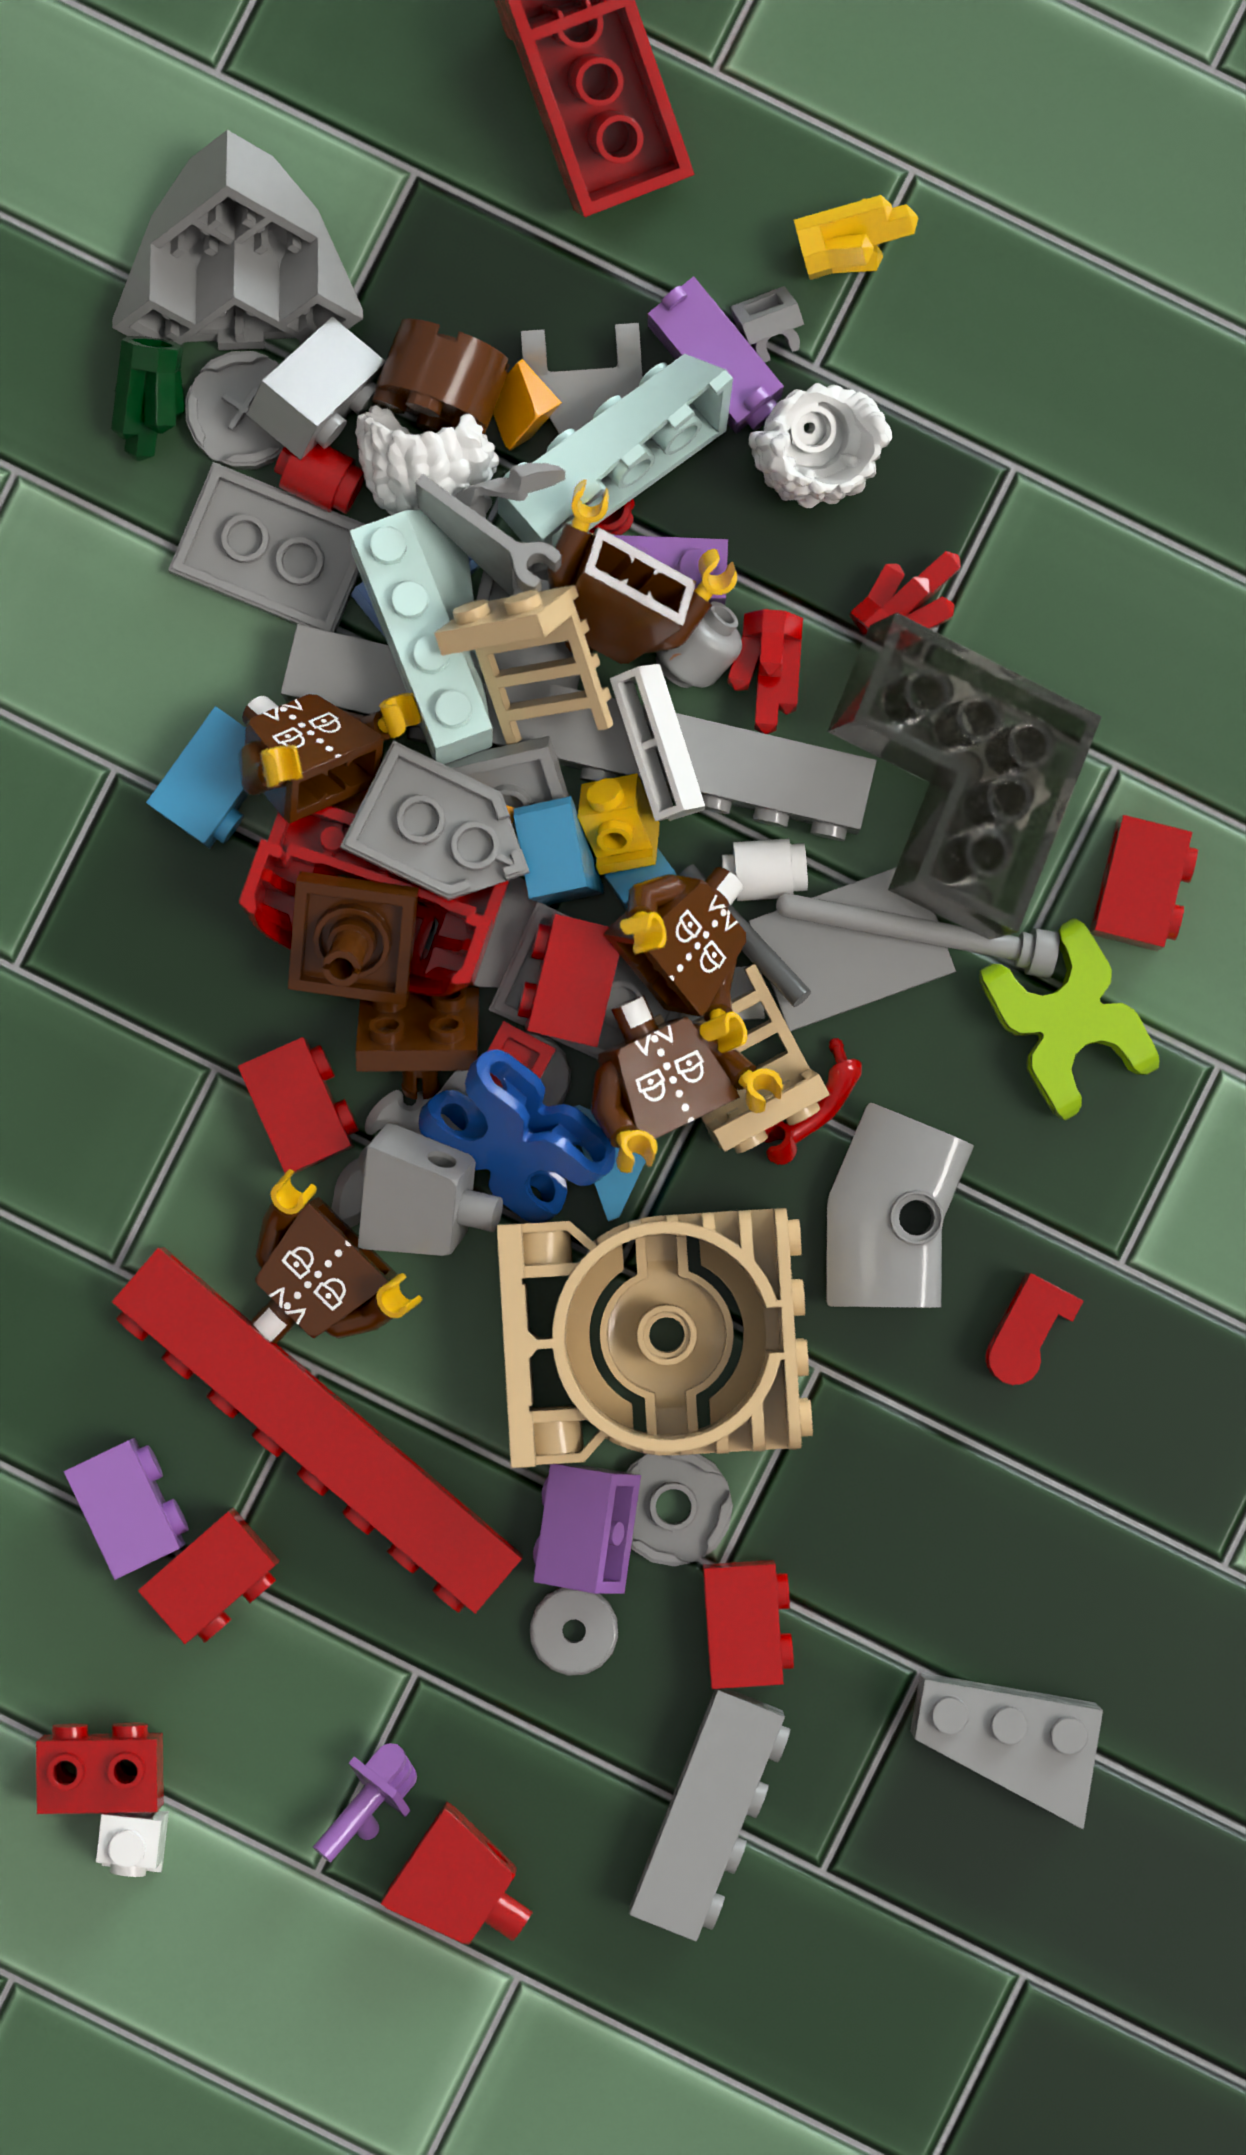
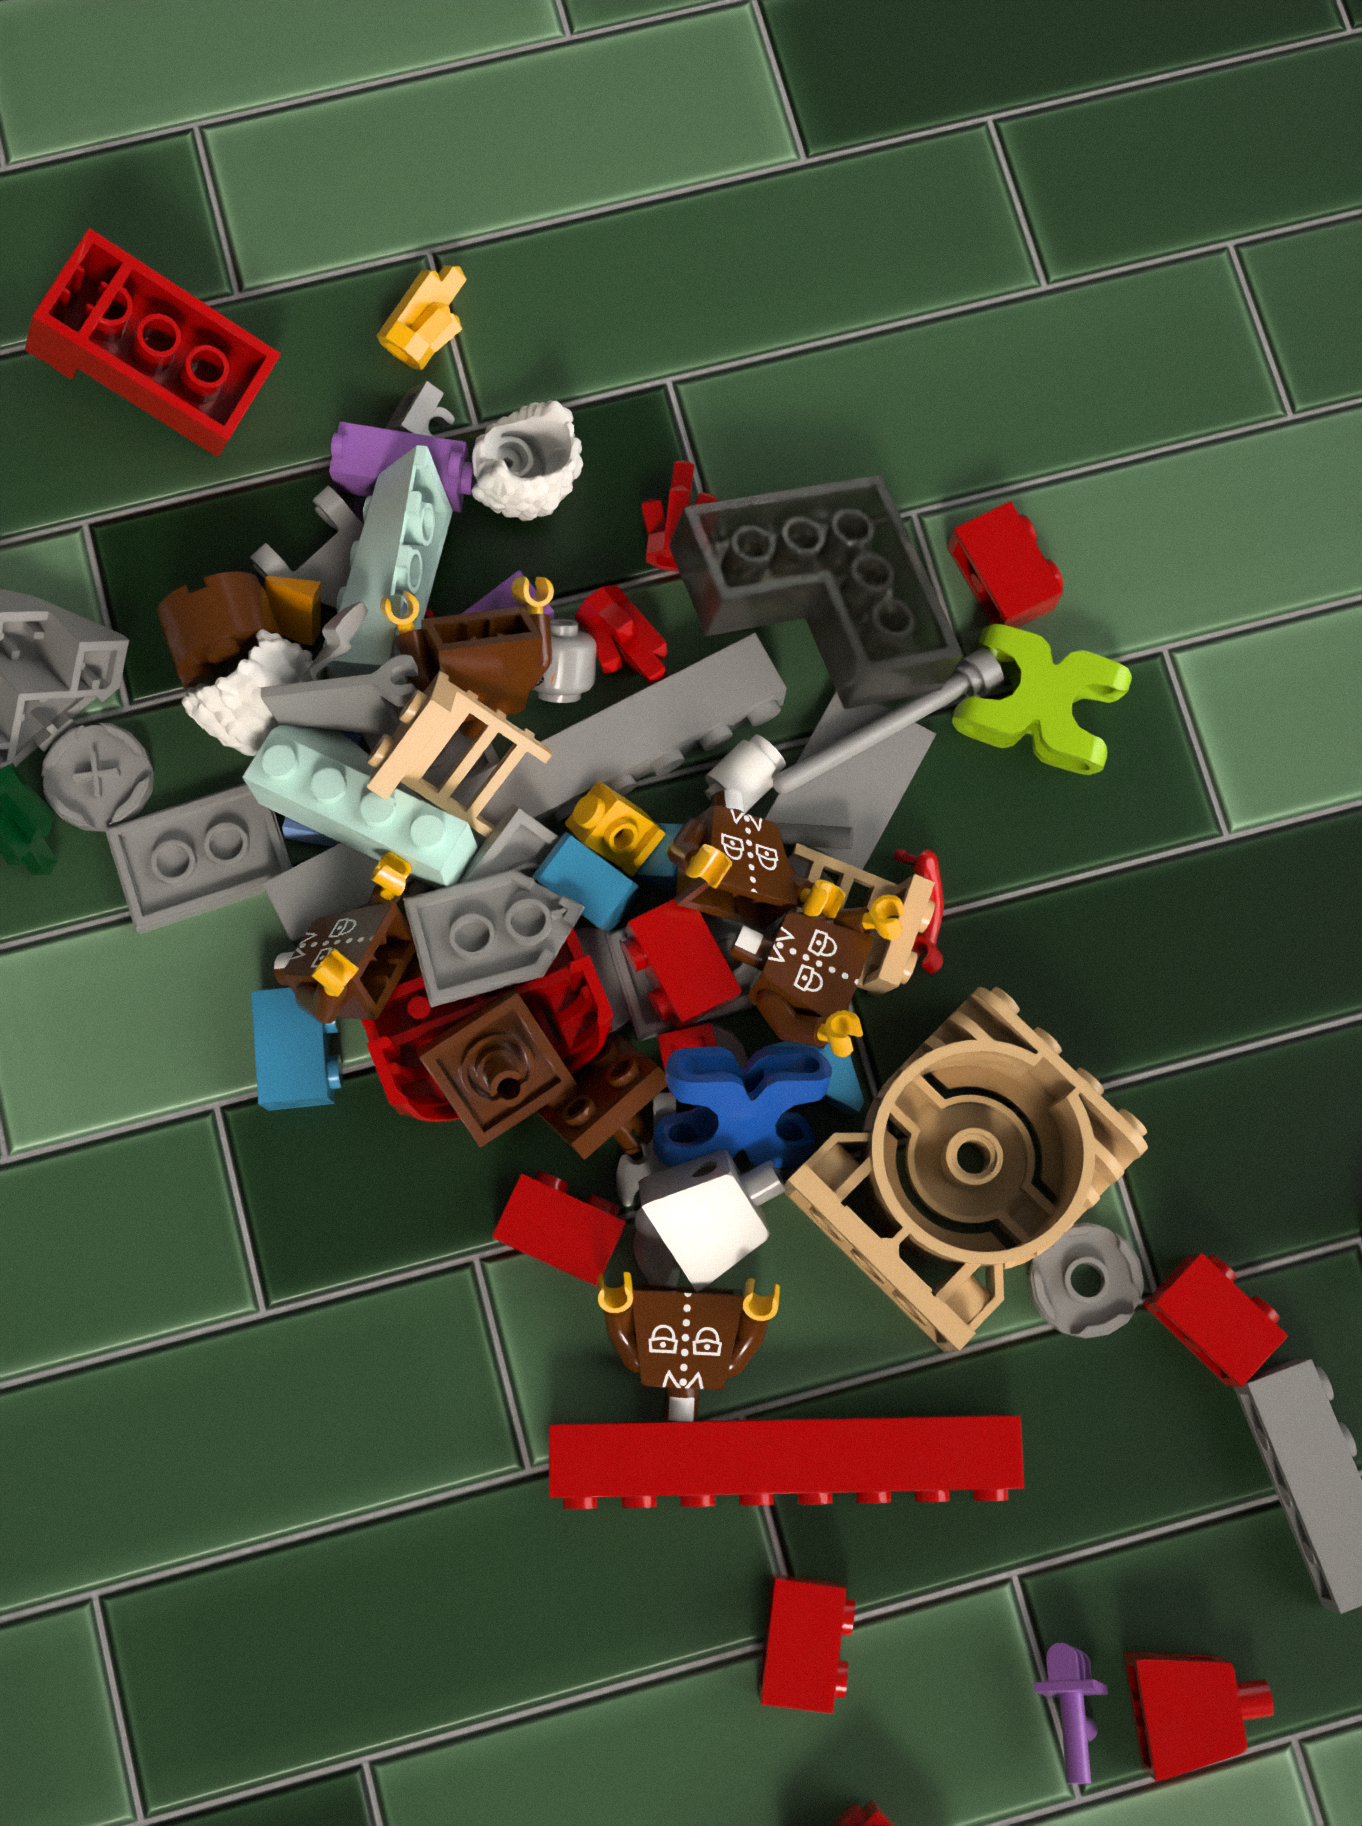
camera: 45 degrees left, 10 degrees down
medium lavender brick [63,1438,189,1580] -> none
brick [246,317,385,460] -> none
red brick [274,444,365,514] -> none
light grey piece [530,1587,618,1676] -> none
medium lavender brick [533,1464,641,1594] -> none
white piece [610,664,705,821] -> none
light grey panel [826,1103,974,1308] -> none
red leg [985,1272,1084,1385] -> none

